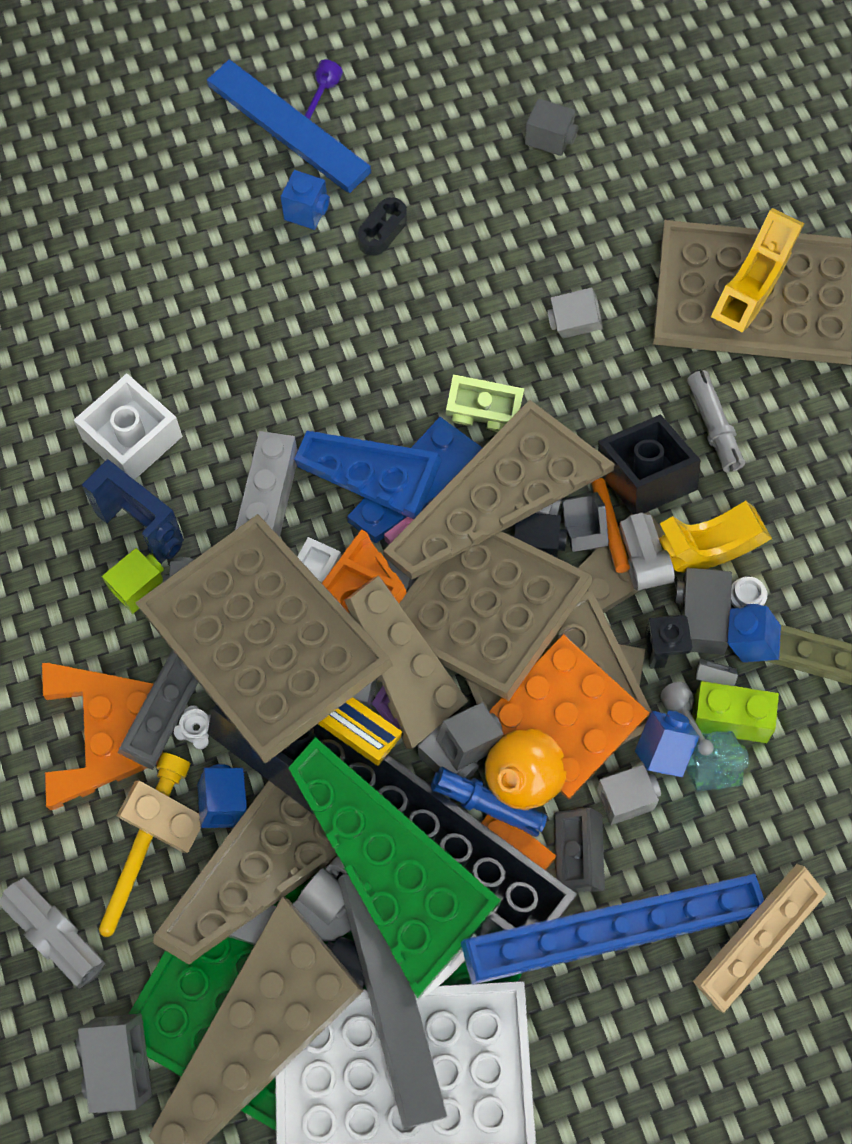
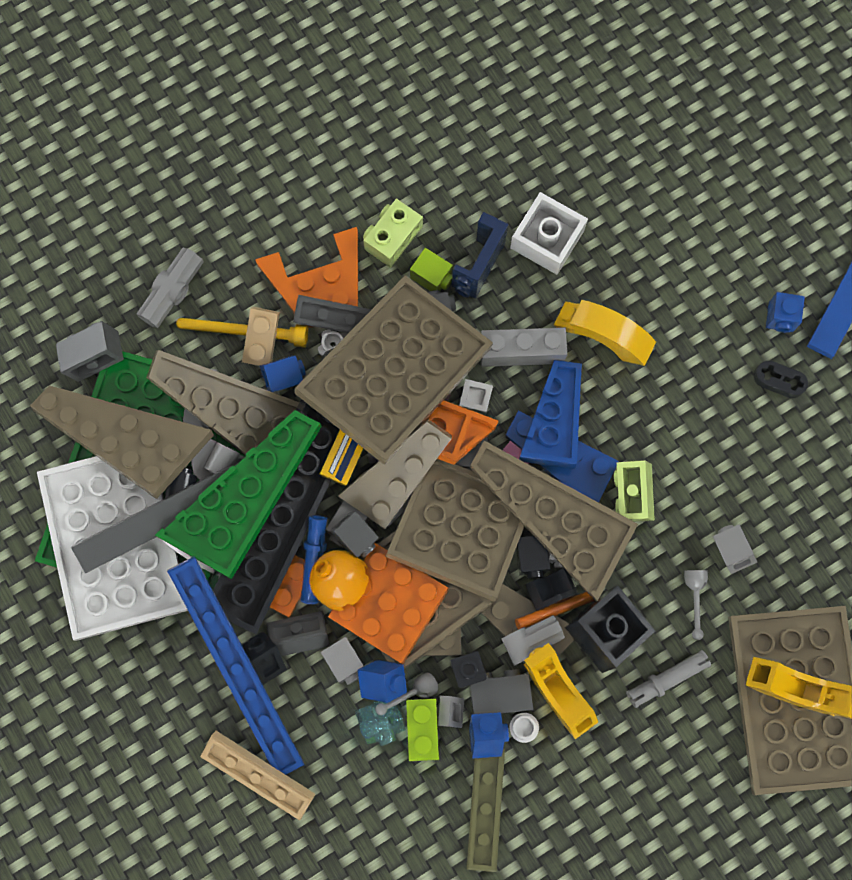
camera: 75 degrees right, 10 degrees up
none -> black bracket [242,632,287,685]
none -> yellowish green brick [363,198,423,268]
none -> yellow arch [554,300,656,366]
none -> light grey hinge [684,570,708,640]

